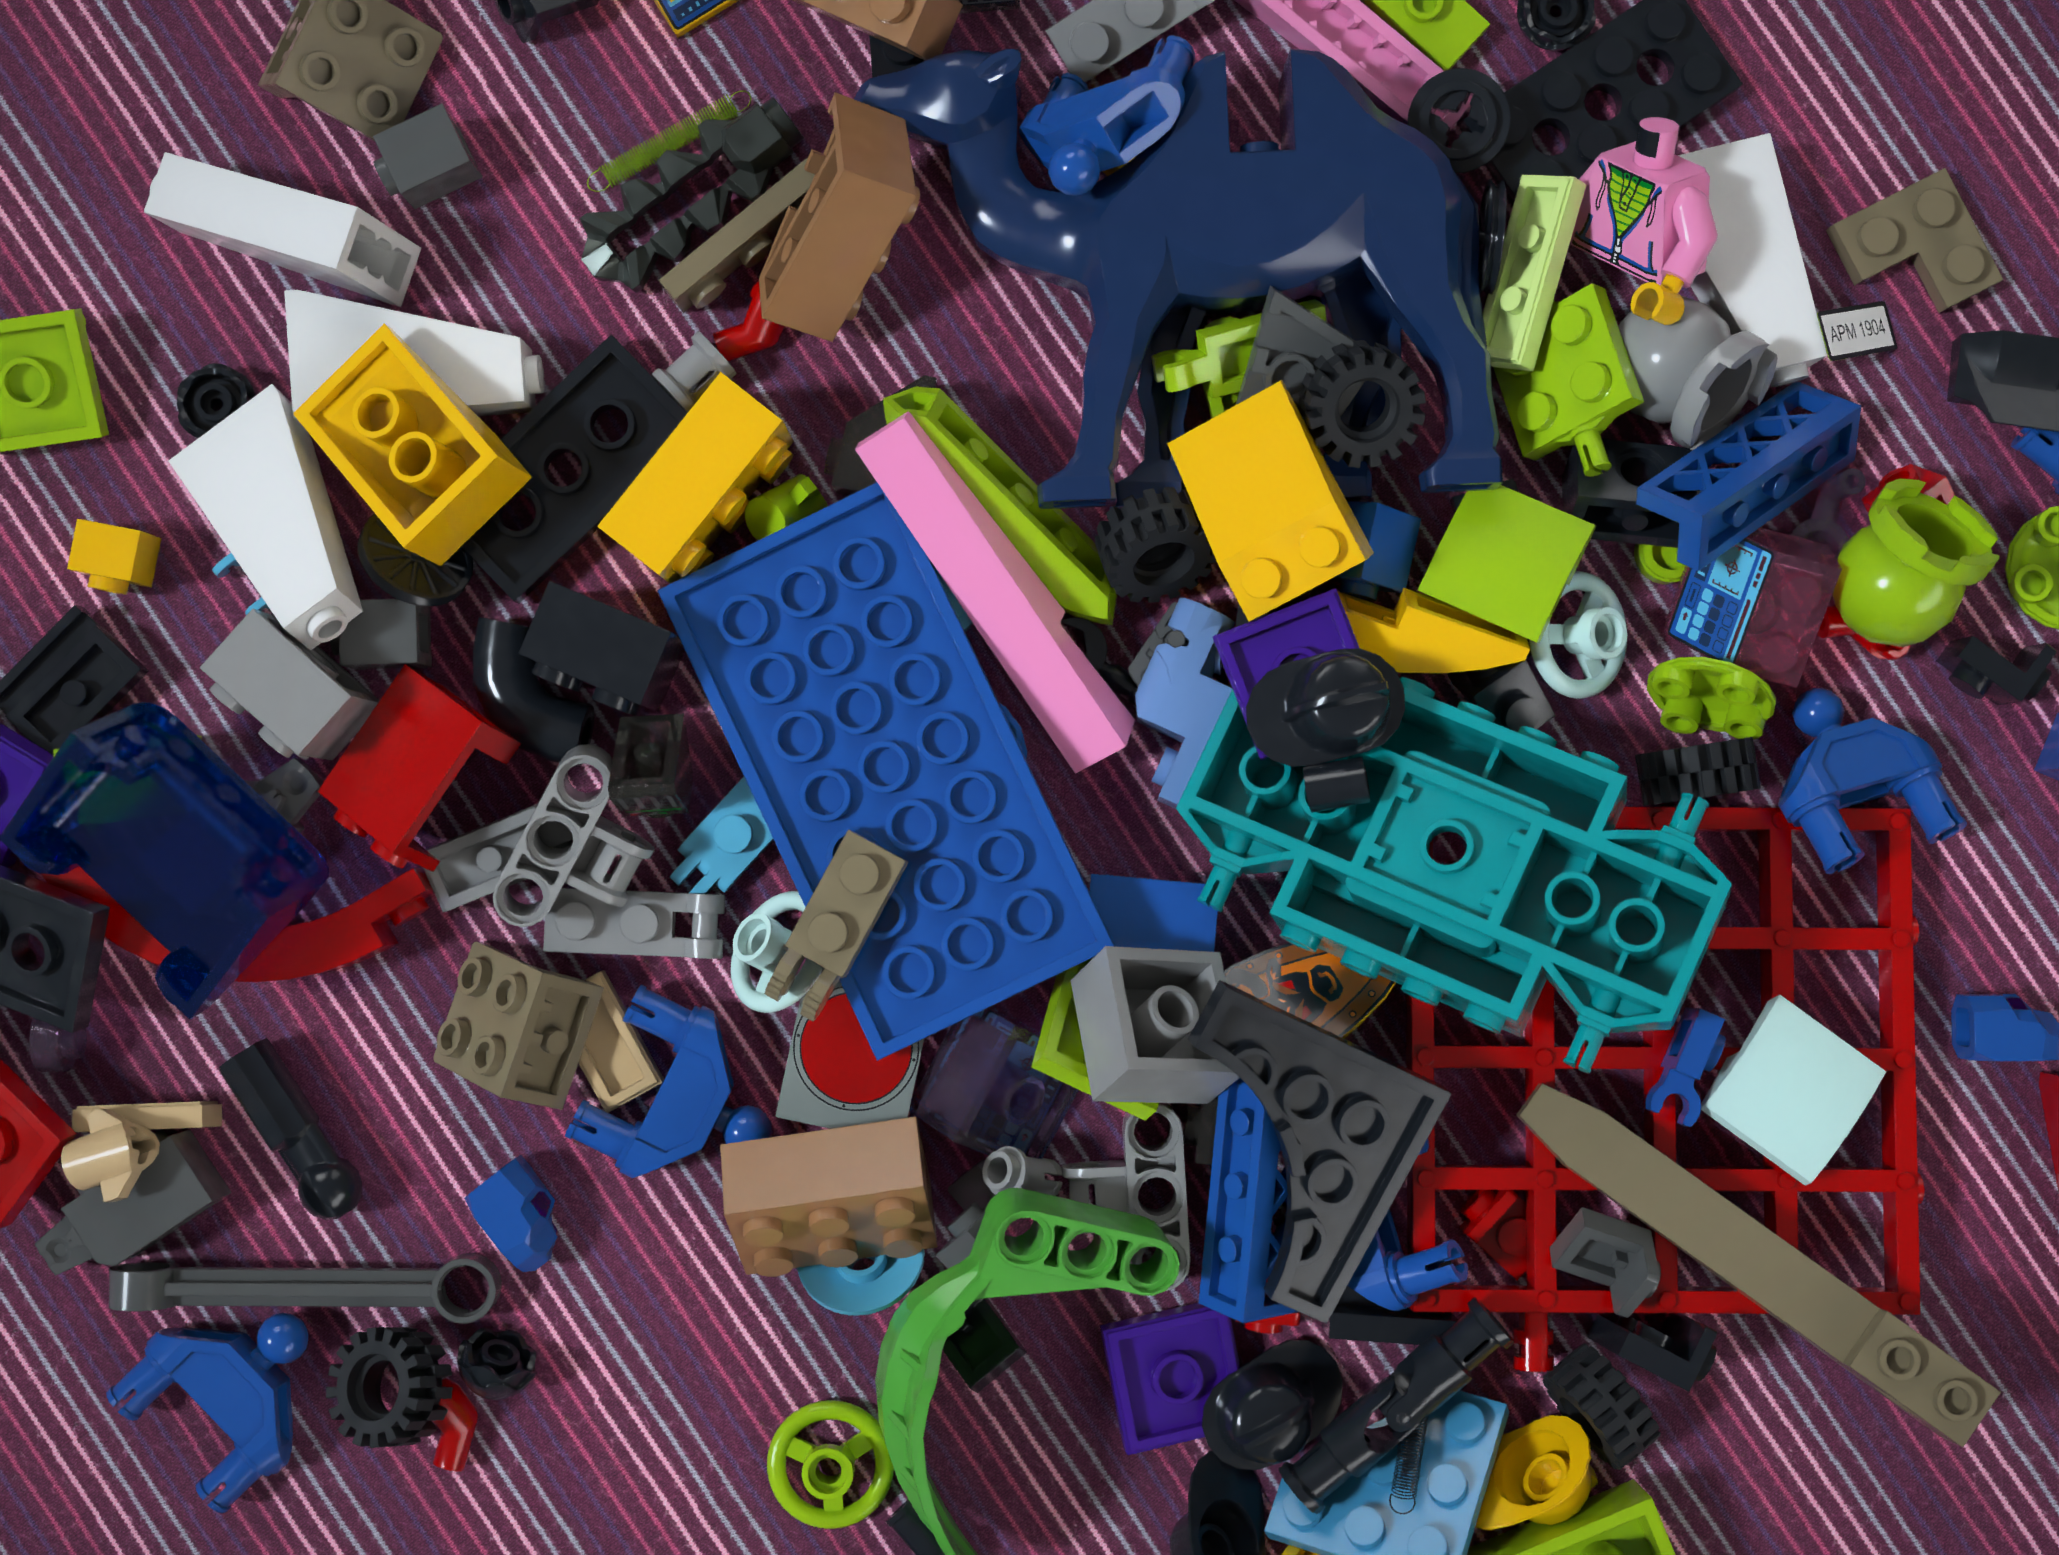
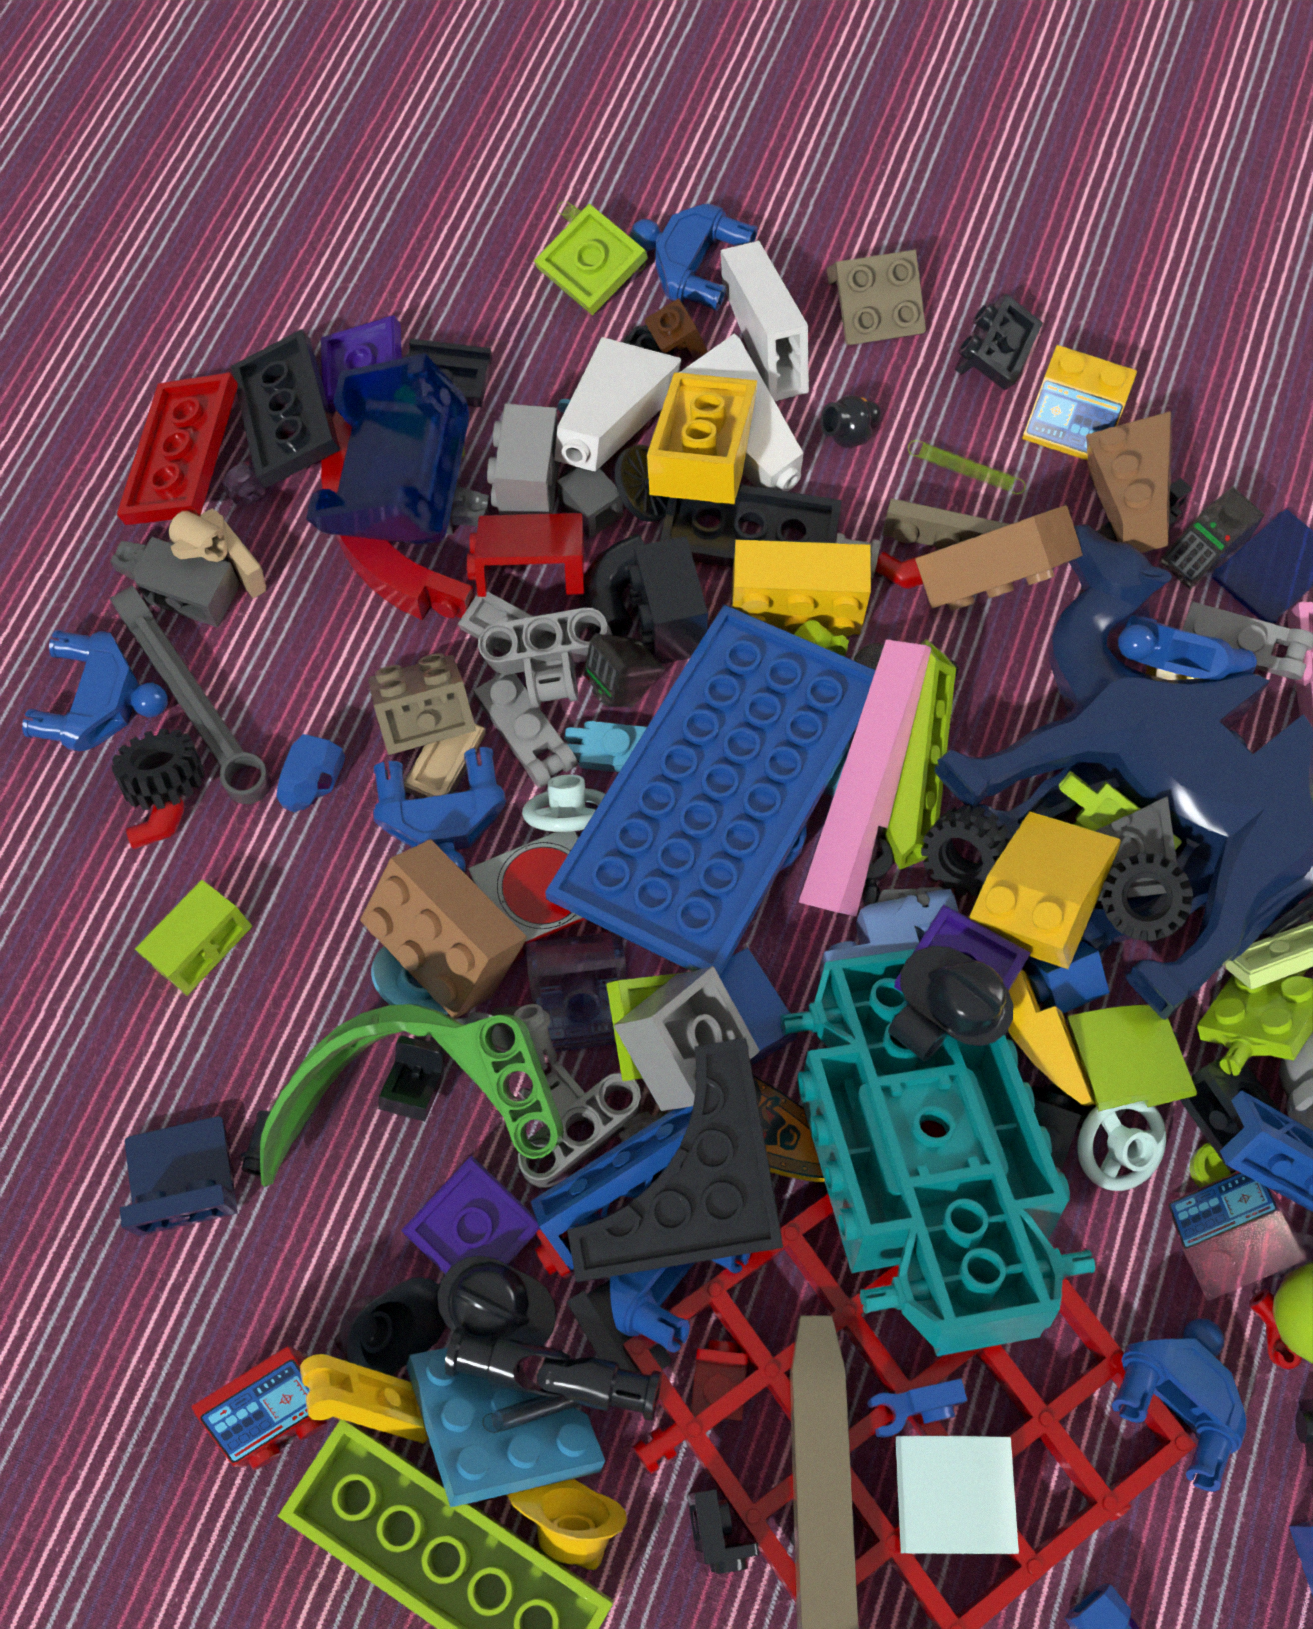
camera: 60 degrees right, 20 degrees down
yellow plate [67,519,162,595] -> none
black piece [219,1038,362,1220] -> none
dark grey brick [373,103,483,209] -> none
black plate [457,1327,537,1400] -> none
pearl dark grey sword [579,96,804,293] -> none
dark tan hinge [764,830,908,1022] -> none
lime piece [767,1400,894,1529] -> none
black tyre [1542,1344,1661,1470] -> none
dark grey bracket [1549,1207,1661,1318] -> none
black tyre [1635,737,1761,806] -> none
lime dish [1647,657,1776,740] -> none
none -> lime hinge [135,880,253,996]
none -> blue connector [630,204,758,311]
none -> reddish brown bracket [645,298,708,361]
none -> black animal [820,395,882,448]

